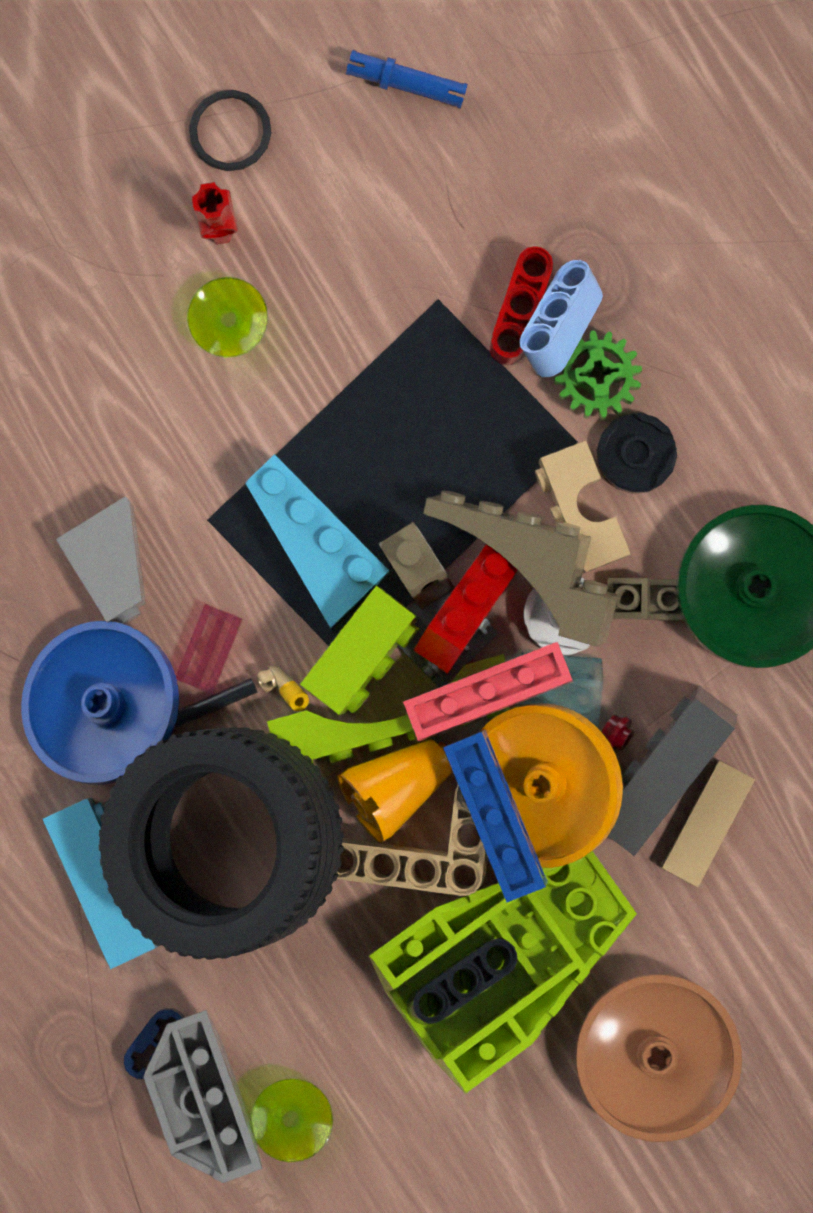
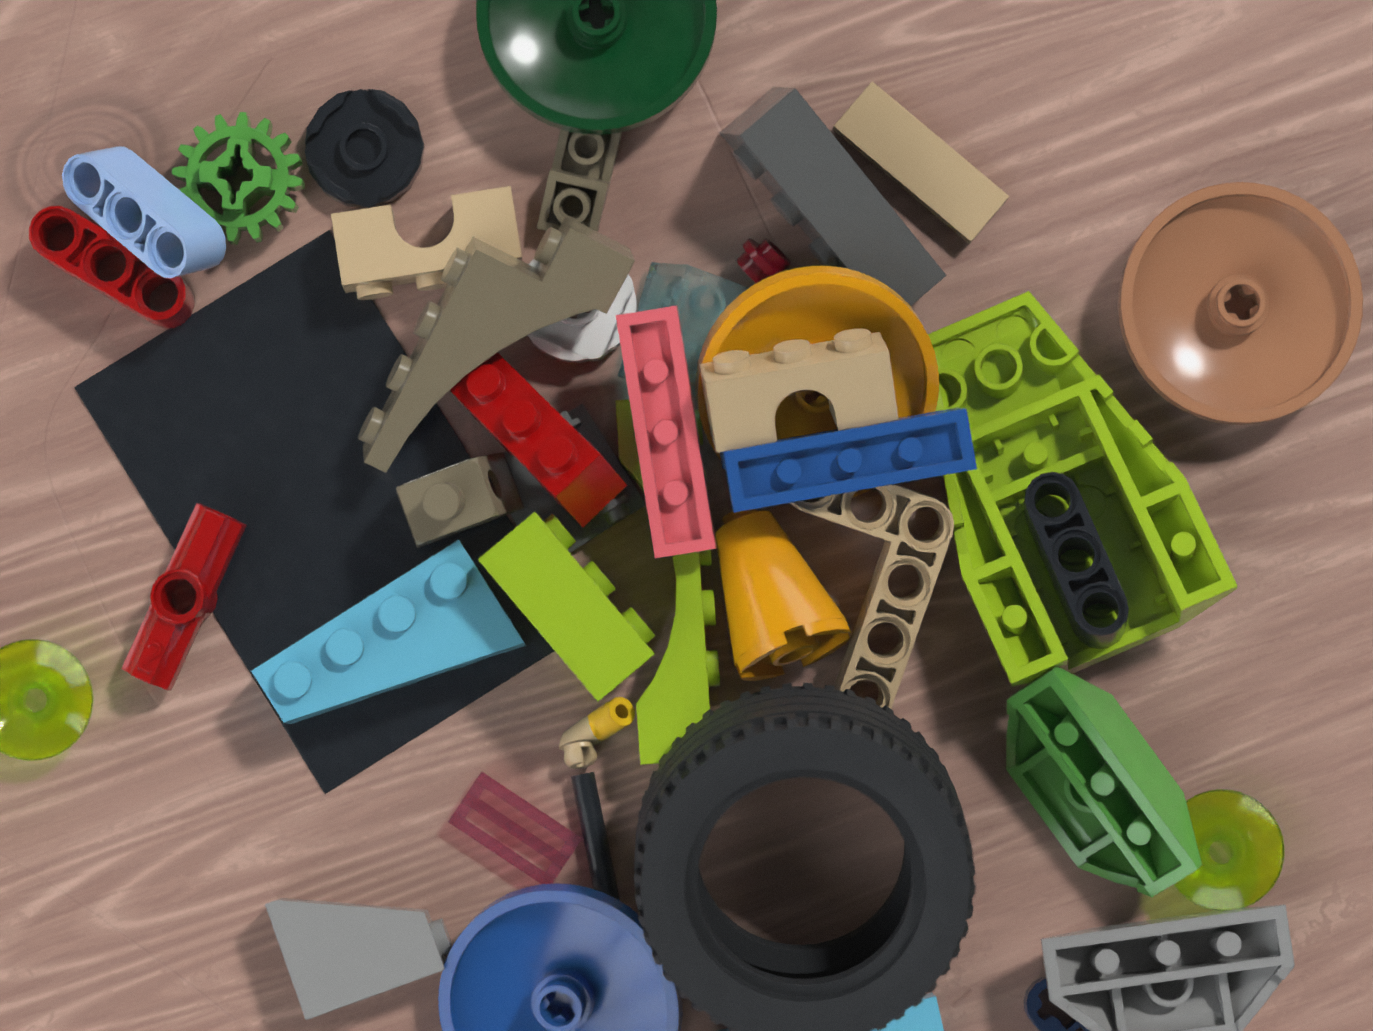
camera: 85 degrees left, 0 degrees up
none -> red piece [121,503,247,691]
none -> tan arch [699,329,899,453]
none -> bright green wedge [1006,667,1202,897]

